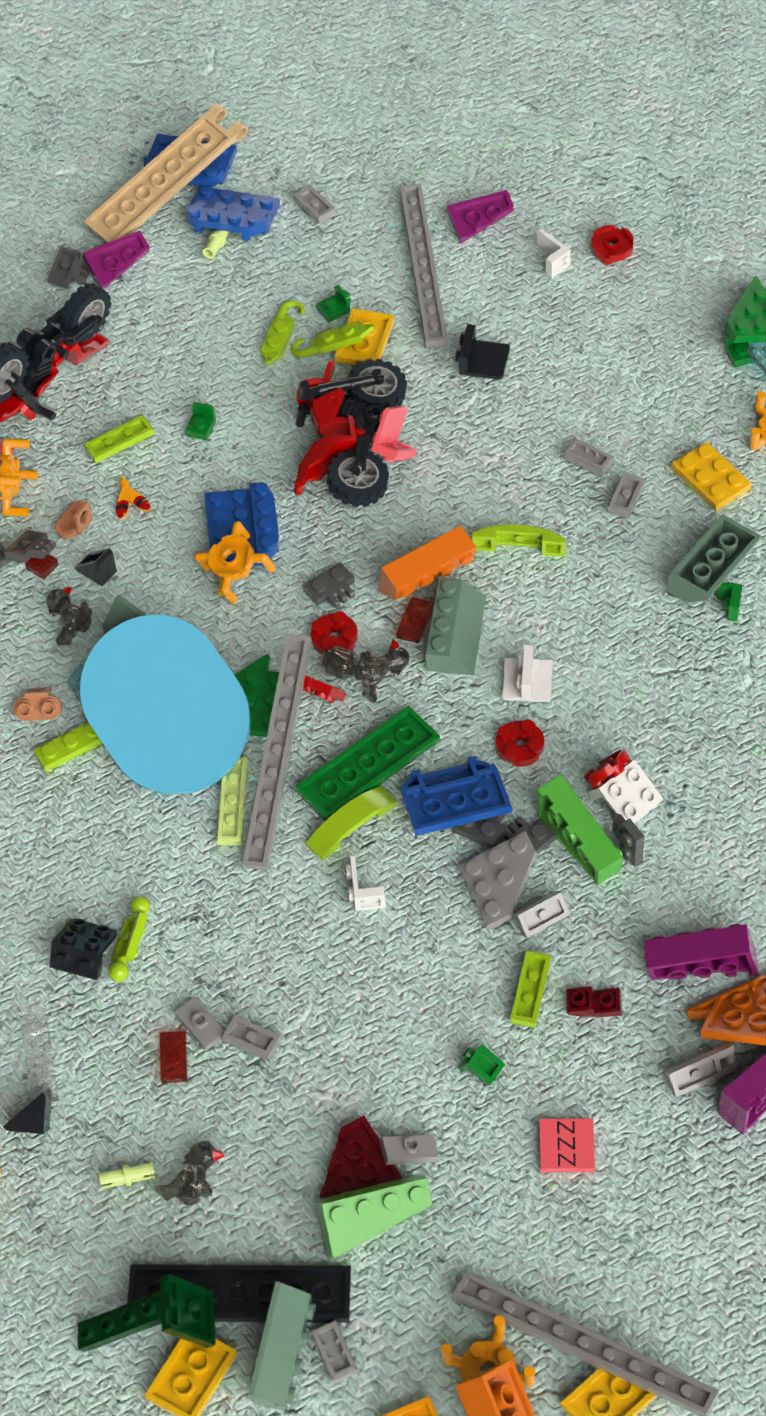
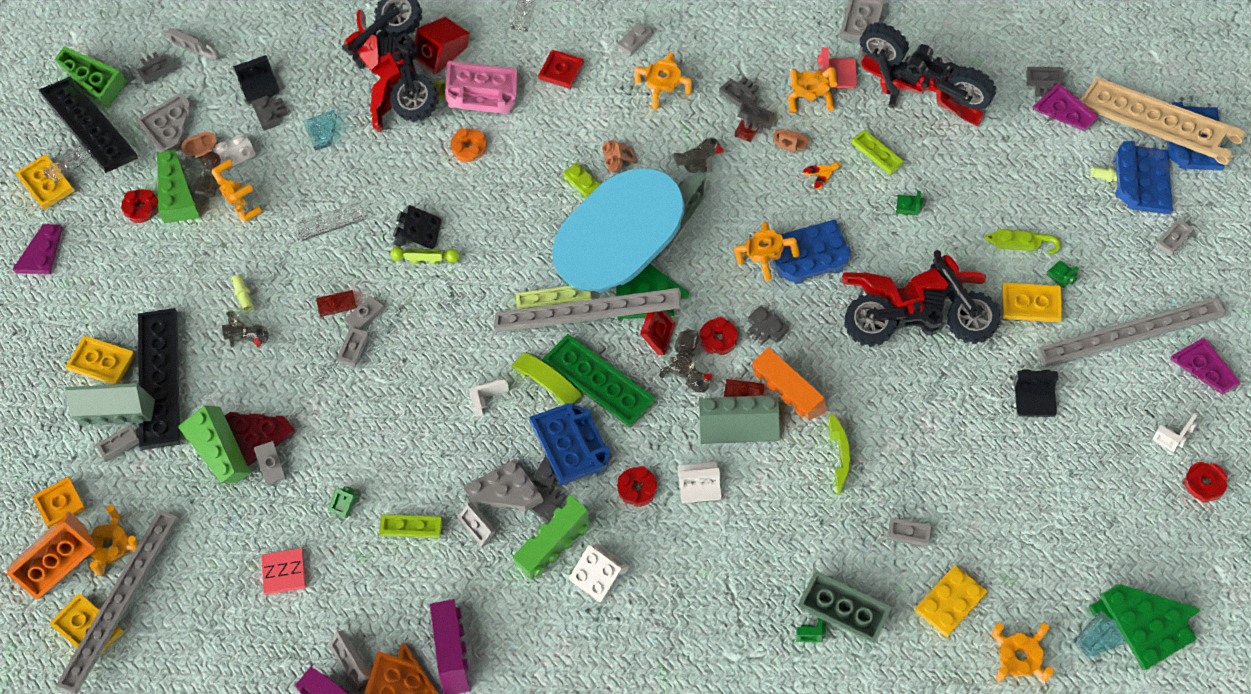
camera: 80 degrees right, 5 degrees up
black slope [3,1088,52,1134] -> none
black slope [75,548,117,586] -> none
dark green bracket [78,1274,216,1352] -> none
lime plate [291,321,374,358] -> none
coral bracket [371,406,417,463] -> none
light grey plate [563,438,614,476] -> none
dark red slope [566,986,623,1017] -> none
red plate [584,749,631,790] -> none
dark grey hinge [612,814,645,867] -> none

